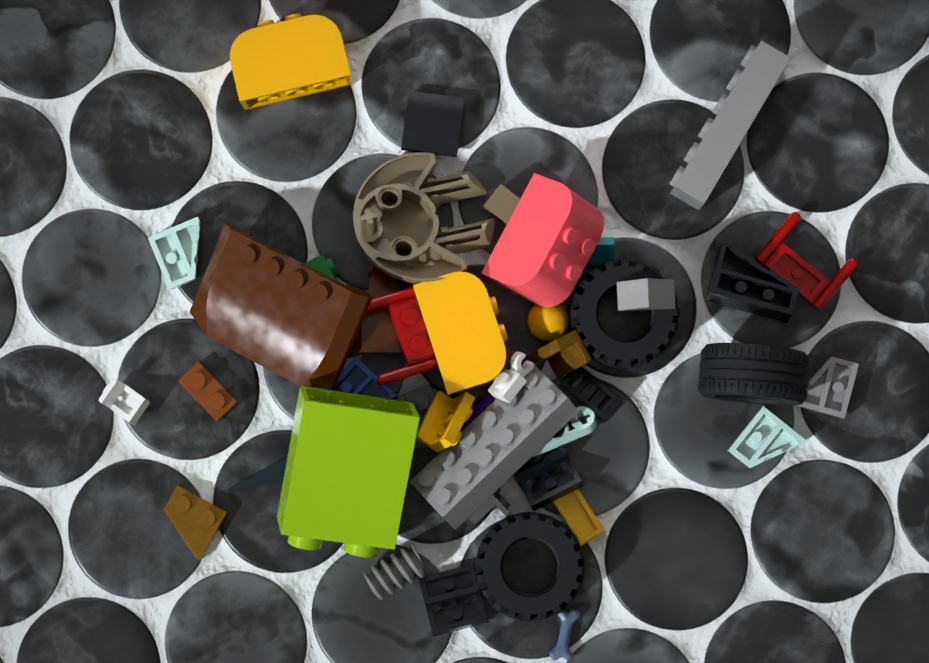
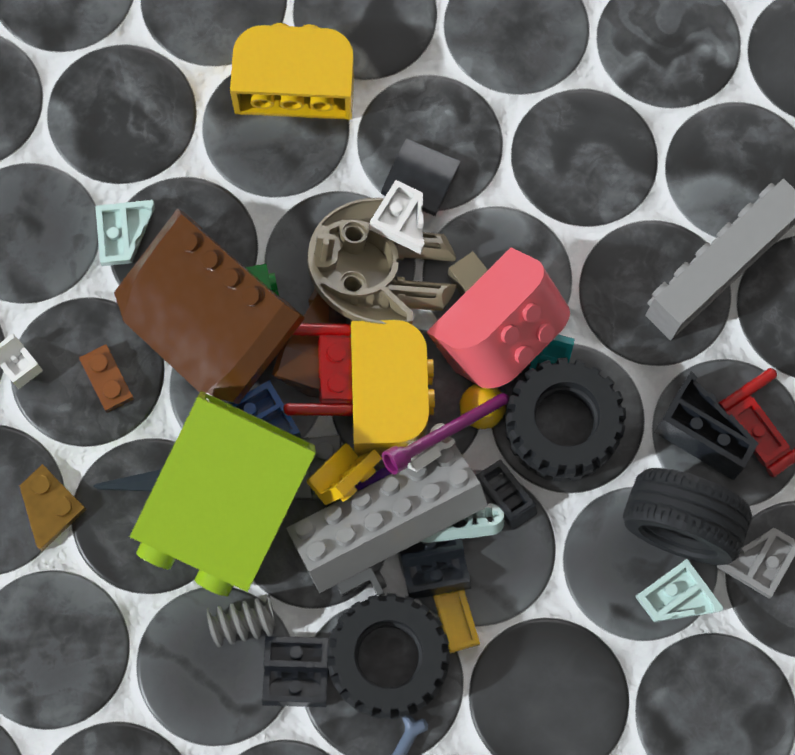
camera: 15 degrees right, 10 degrees down
pearl gold panel [526,330,591,378] -> none
light grey slope [616,278,675,311] -> none
none -> white wing [368,180,424,254]
none -> magenta piece [382,393,509,475]

